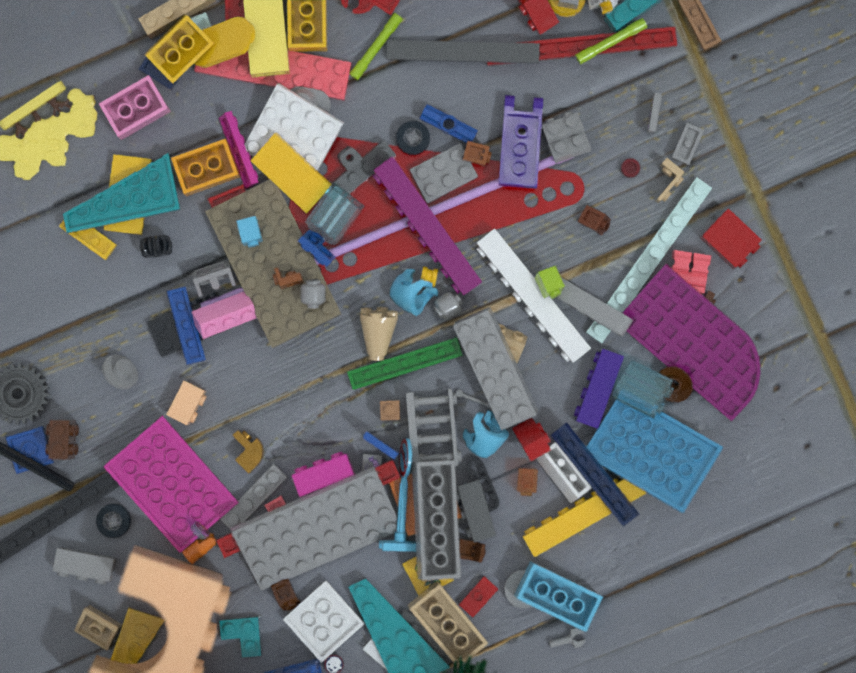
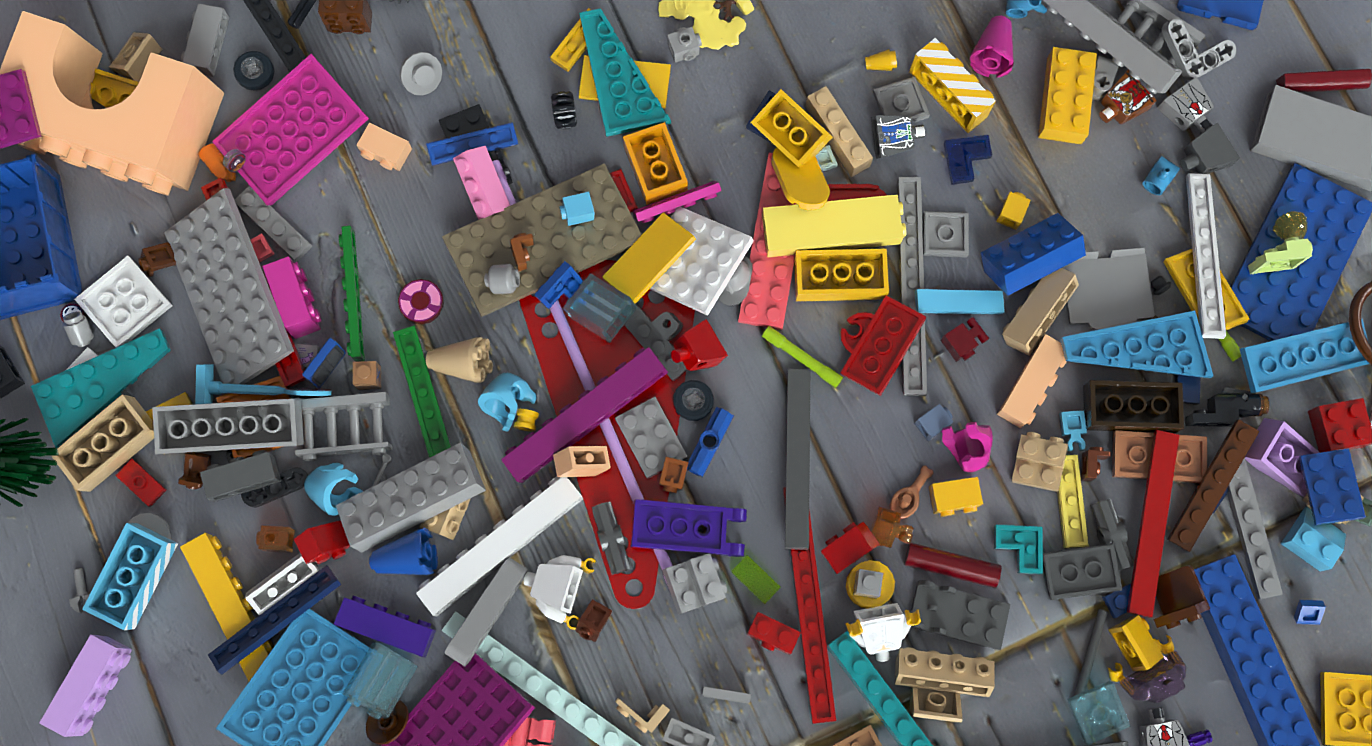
camera: 85 degrees right, 10 degrees down
bright pink brick [99,75,171,140] -> none
light grey window [192,261,236,297] -> none
teal plate [219,616,262,658] -> none
pearl gold brick [232,430,264,474] -> none
light grey head [433,292,463,320] -> none
lime brick [535,266,565,299] -> none
lime piece [575,18,648,65] -> none
dark red tile [621,158,640,178] -> none
none -> lavender brick [39,634,132,737]
none -> light grey brick [63,311,94,347]
none -> green plate [339,226,365,362]
none -> blue cone [369,528,438,575]
none -> tile [398,279,444,324]
none -> white torso [524,555,596,630]
none -> light nougat brick [553,446,611,477]
none -> dark grey piece [592,502,631,575]
none -> light grey brick [667,27,702,63]
none -> red torso [671,319,728,371]
none -> clear neon green tile [731,555,781,605]
none -> red brick [747,612,801,655]

